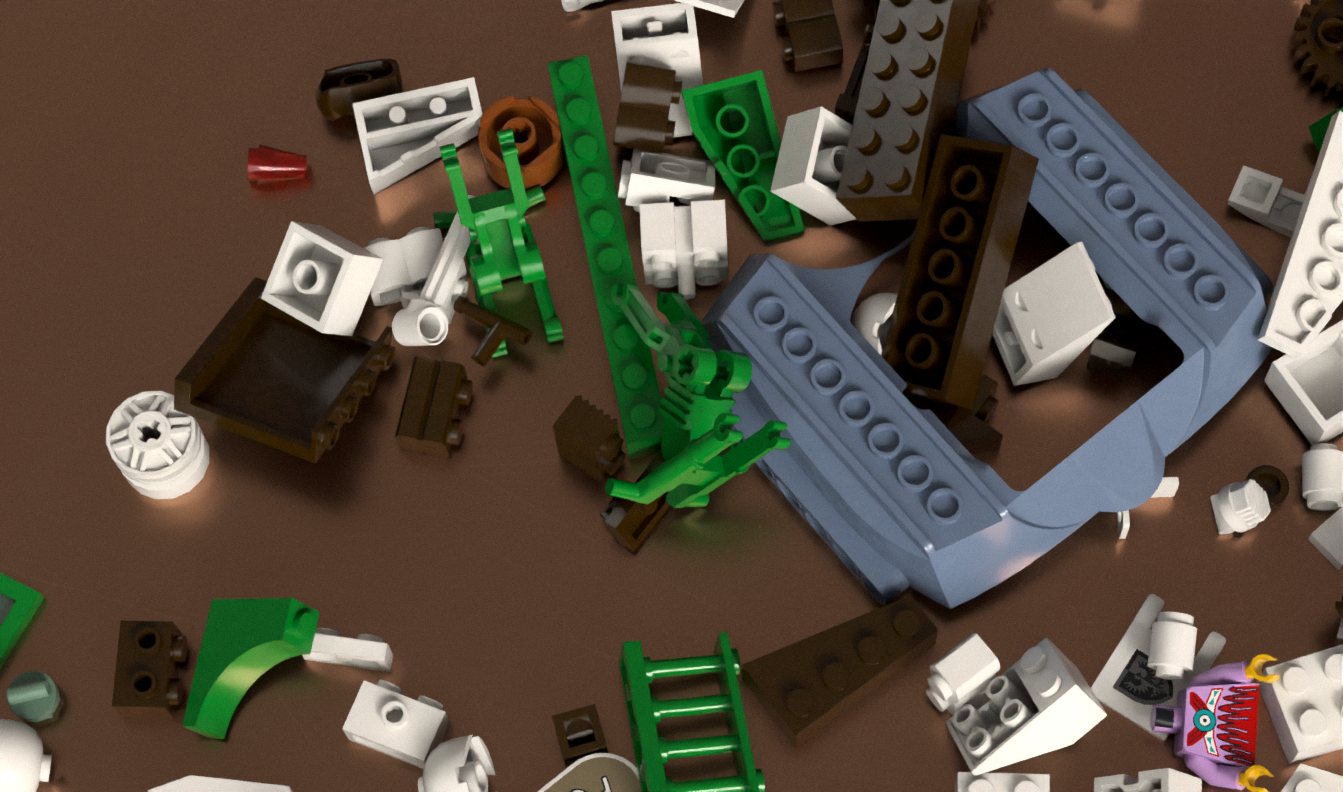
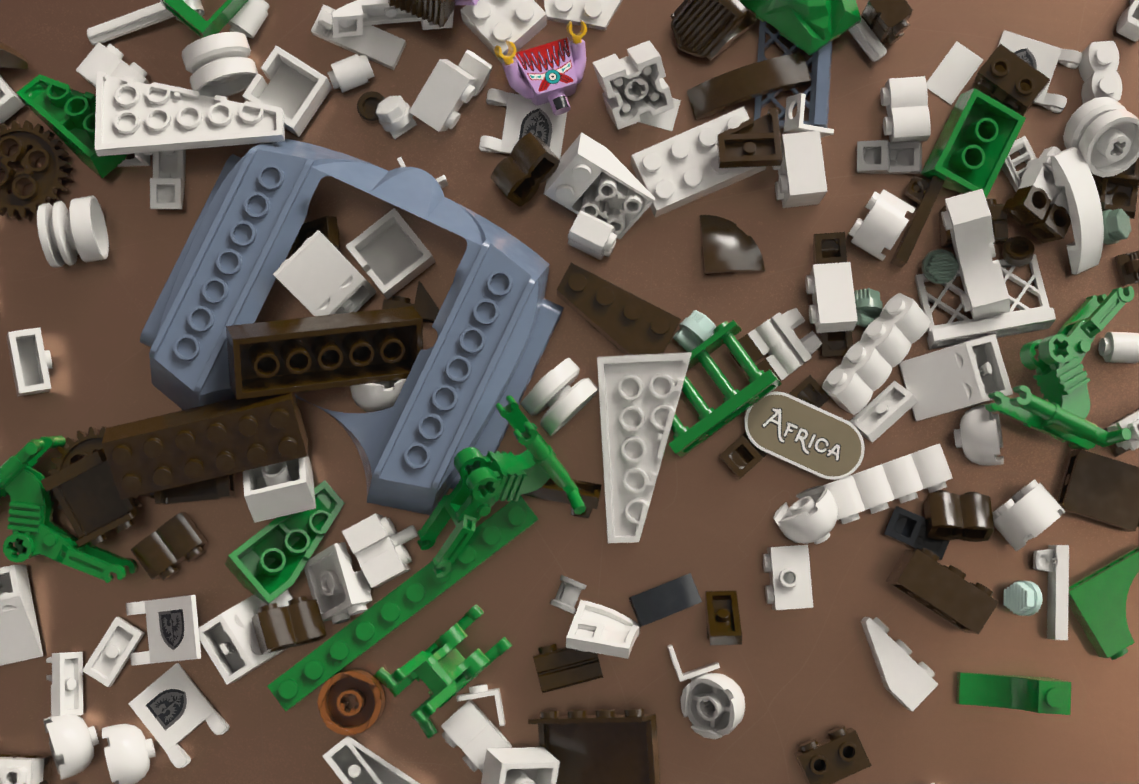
camera: 120 degrees left, 15 degrees up
green arch [182,598,320,739] -> none
white plate [302,628,393,672] -> none
white axle [392,195,475,346] -> none
dark brown piece [453,296,532,367] -> none
dark brown brick [553,395,626,482] -> none
white brick [1147,611,1197,680] -> none
none -> white wheel [37,195,109,268]
none -> white piece [346,208,435,300]
none -> white brick [409,59,477,132]
none -> white slope [458,49,493,96]
none -> dark brown brick [491,132,560,206]
none -> white wheel [521,358,599,436]
none -> light grey bush [549,575,587,614]
none -> white plate [566,600,640,659]
none -> white wing [597,352,692,543]
none -> black slope [629,573,702,627]
none -> white bracket [667,645,720,682]
none -> light aqua piece [673,310,716,352]
none -> white cylinder [680,673,746,739]
none -> dark brown slope [705,591,742,645]

